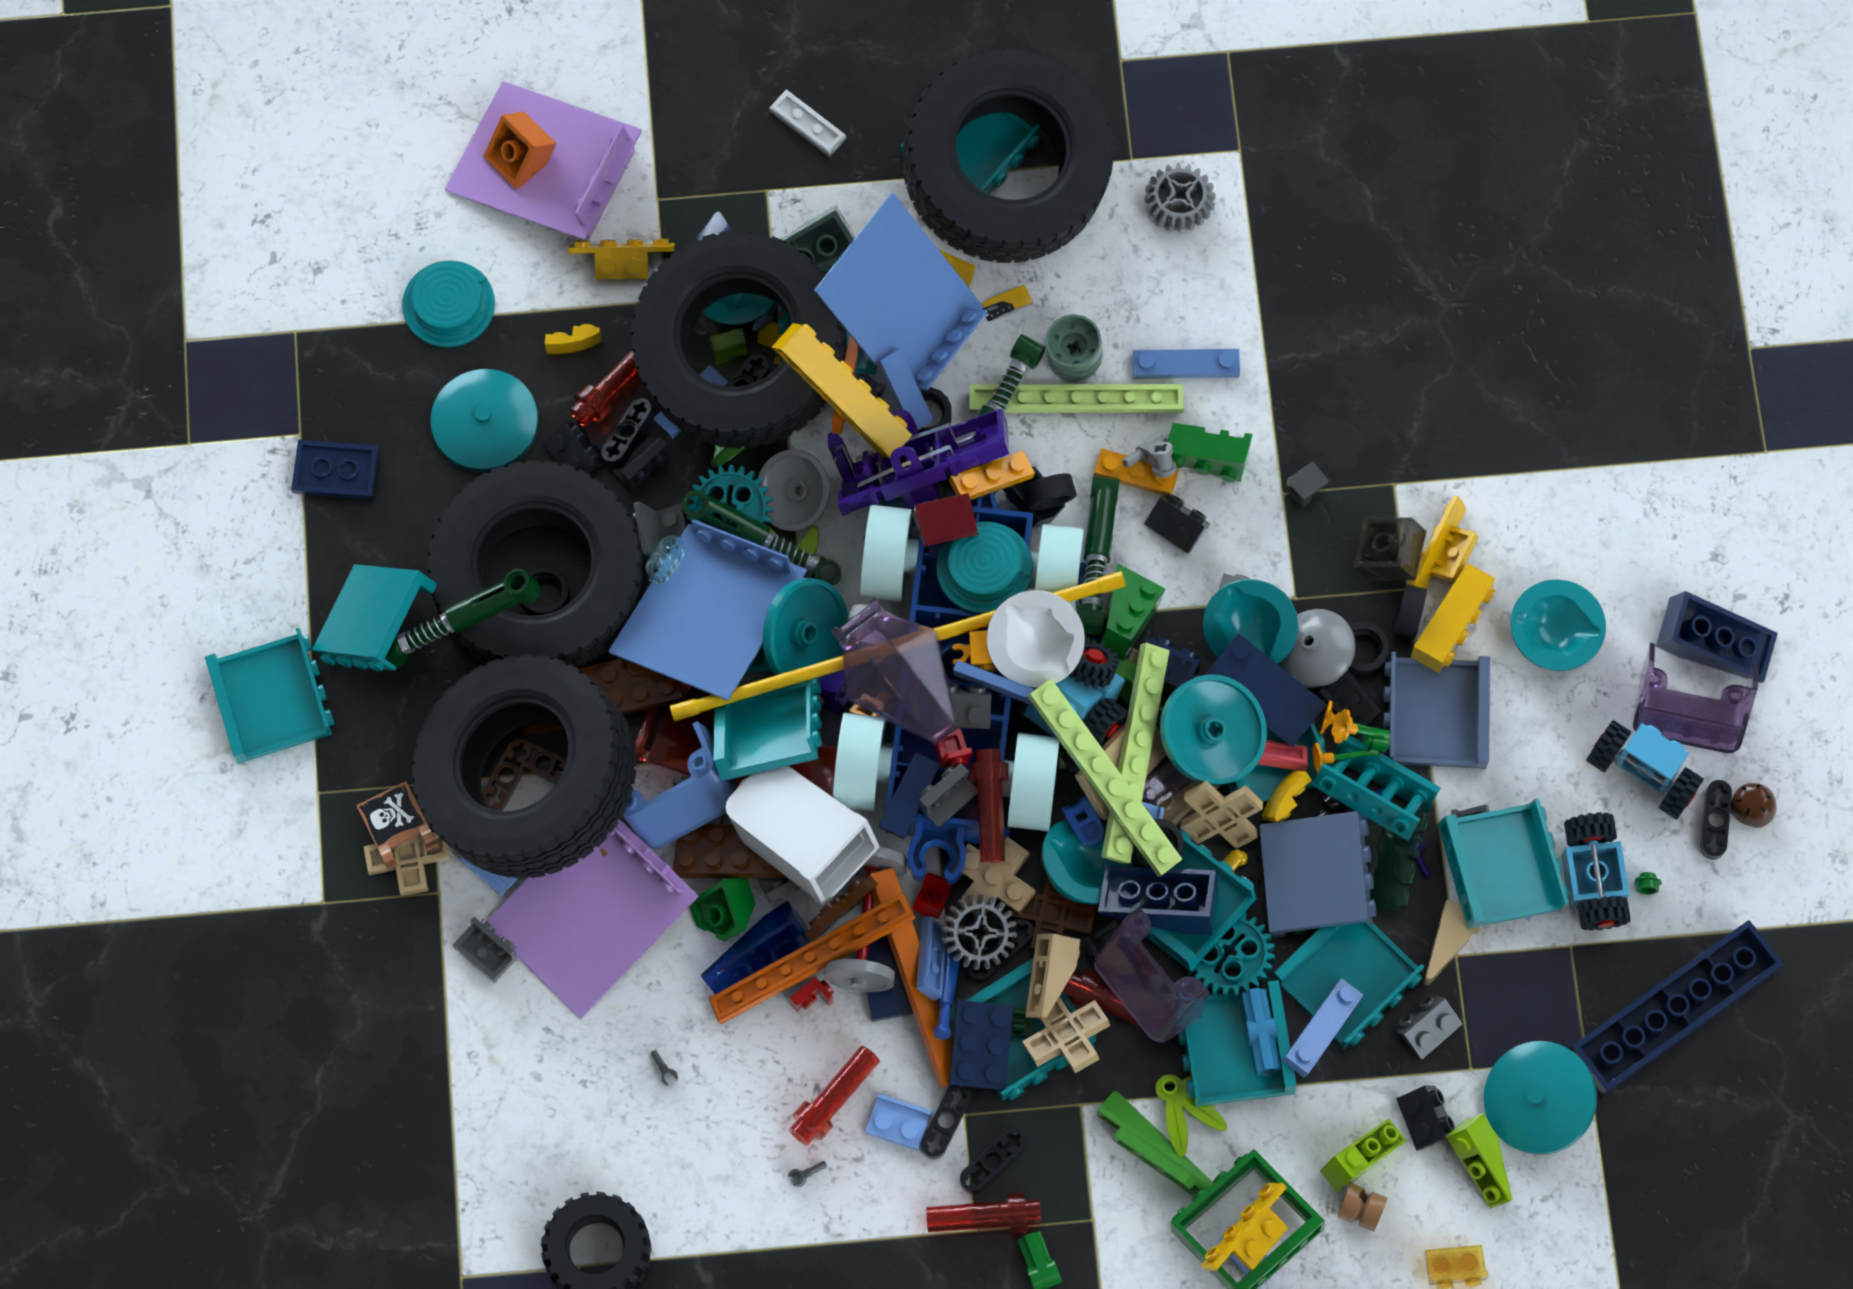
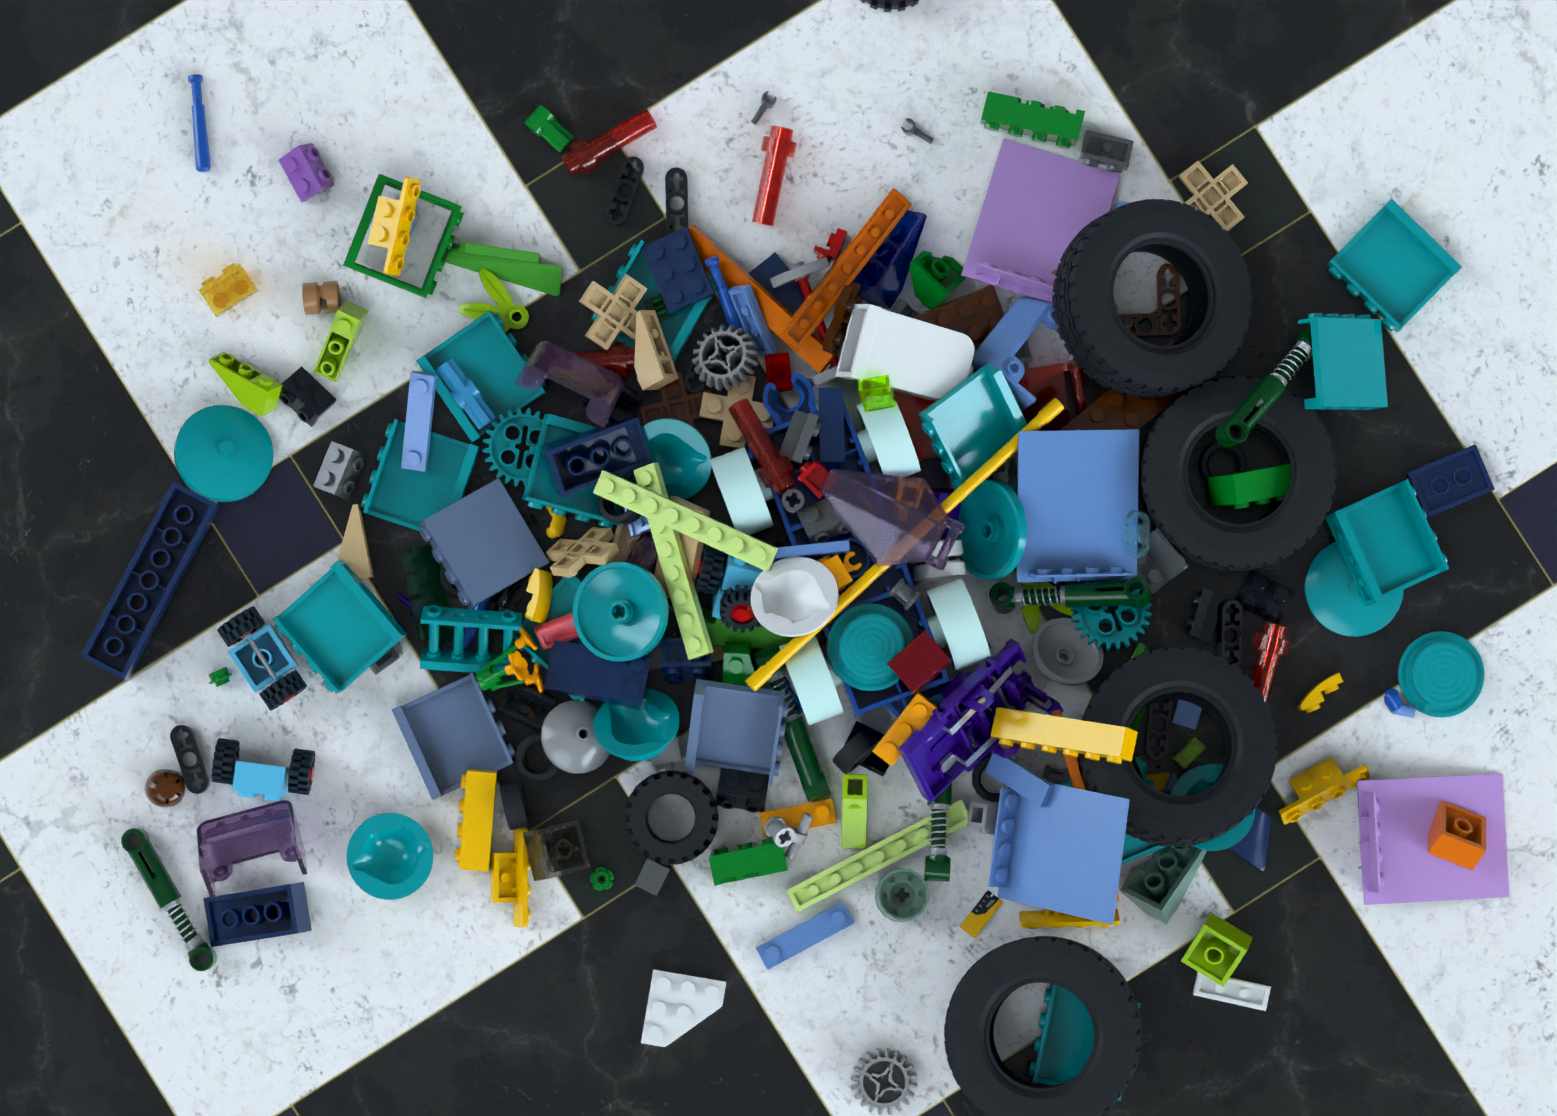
camera: 155 degrees right, 15 degrees up
flag [356,781,438,870] -> none
light blue plate [865,1093,932,1151] -> none
blue plate [1062,795,1105,847] -> none
none -> dark green piece [121,828,217,971]
none -> green plate [590,866,614,891]
none -> black tyre [624,771,719,865]
none -> white plate [641,969,726,1047]
none -> sand blue panel [684,679,789,785]
none -> dark grey bush [782,489,804,513]
none -> lime slope [841,774,868,849]
none -> clear neon green piece [858,375,896,412]
none -> dark grey bush [888,578,921,611]
none -> light grey brick [967,802,998,835]
none -> green wedge [980,91,1085,149]
none -> lime slope [1181,912,1253,987]
none -> green wedge [1207,464,1291,509]
none -> teal panel [1326,479,1449,606]
none -> arm [1384,688,1416,718]

